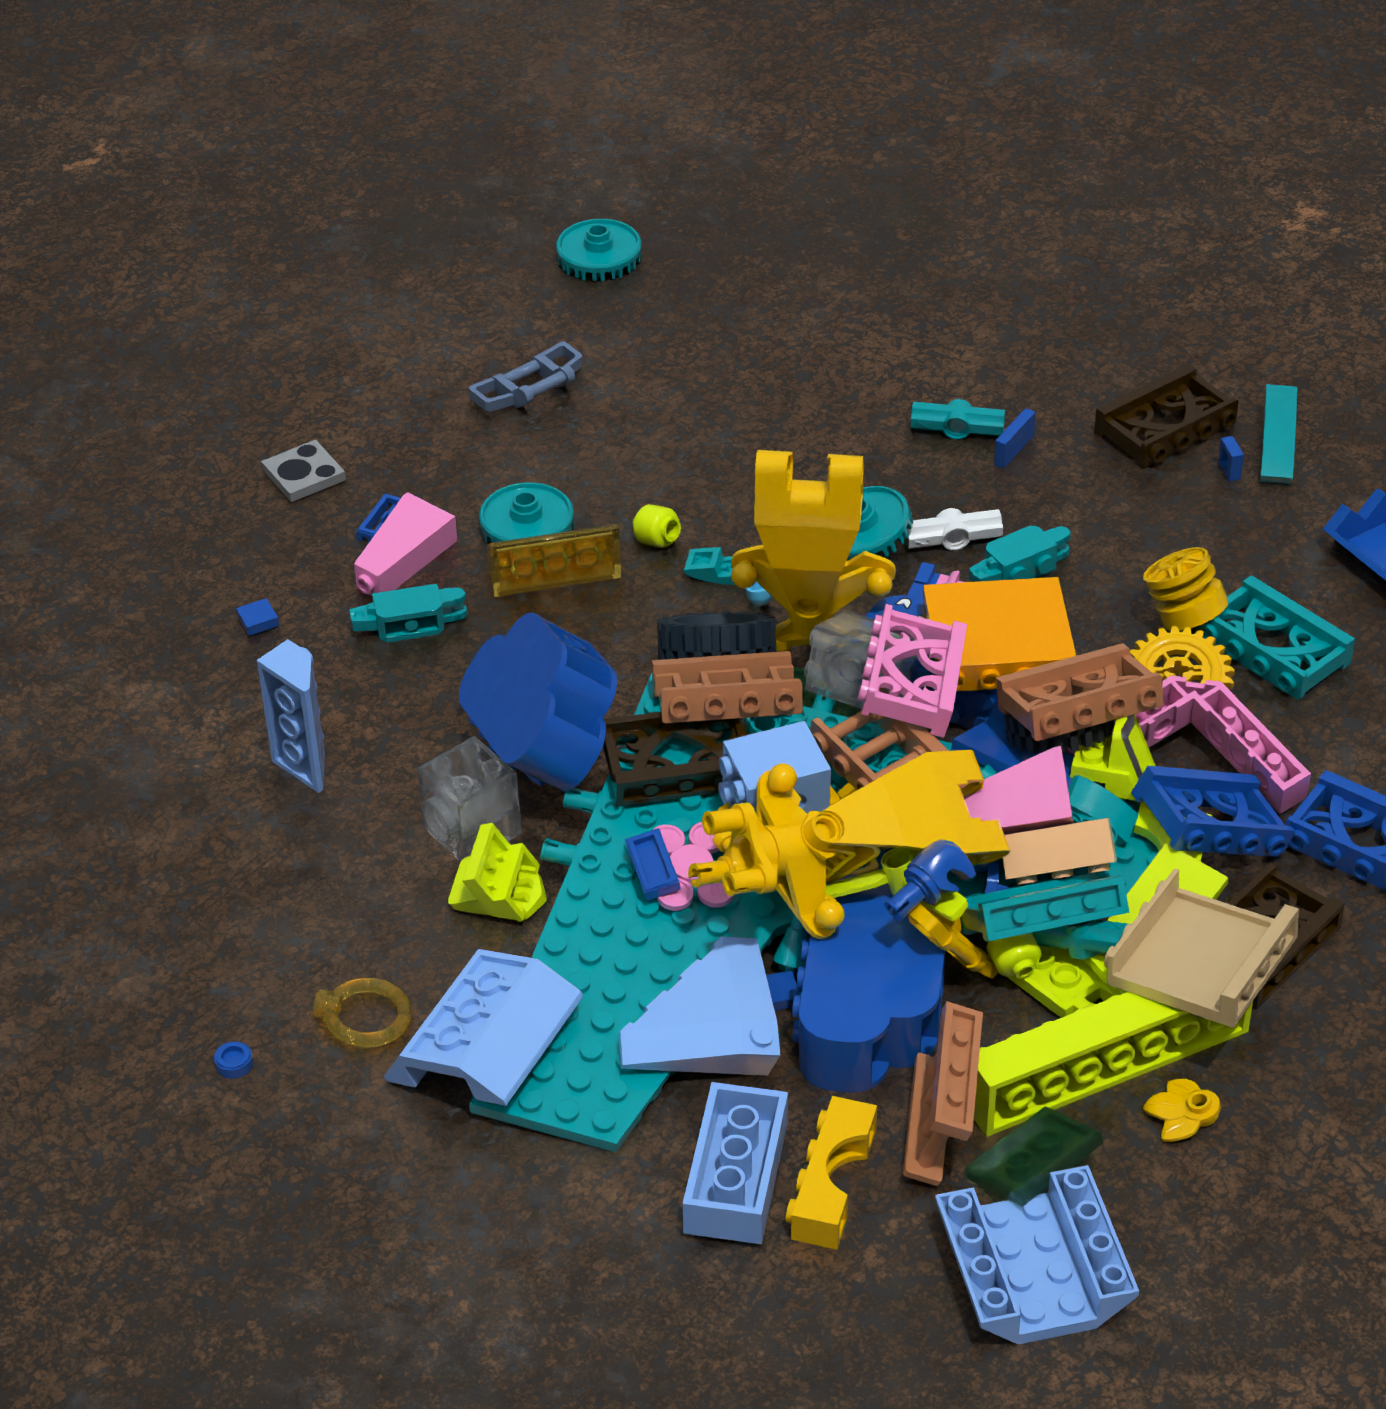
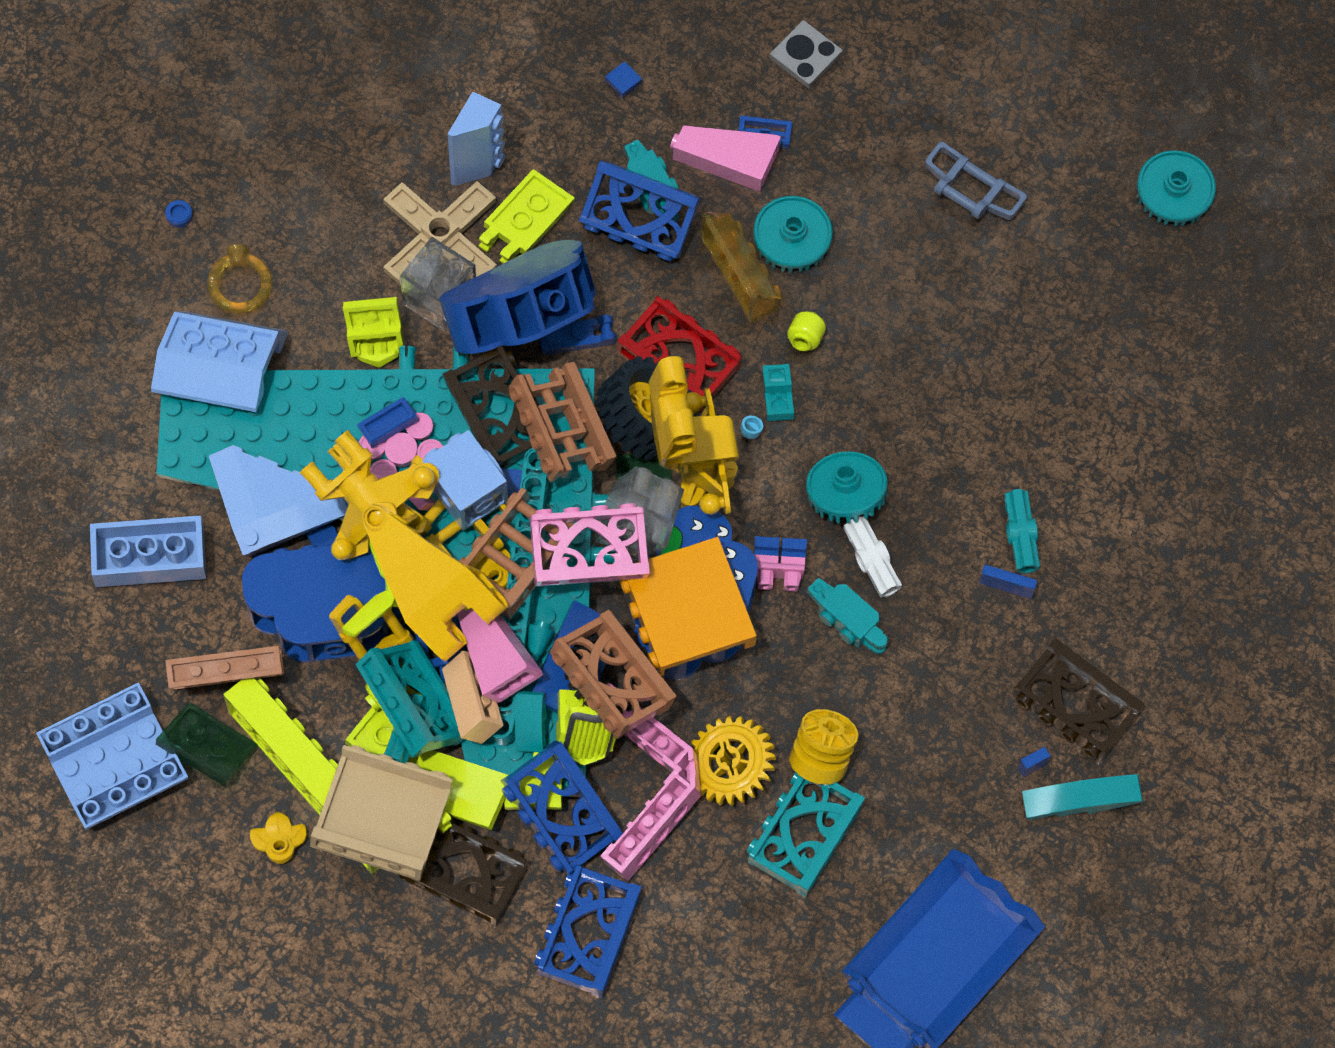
camera: 70 degrees right, 25 degrees up
yellow arch [786,1096,877,1250] -> none
blue piece [884,839,976,921] -> none
none -> tan piece [383,181,497,288]
none -> neon yellow tile [479,169,575,264]
none -> blue fence [579,161,703,261]
none -> red fence [617,296,742,413]

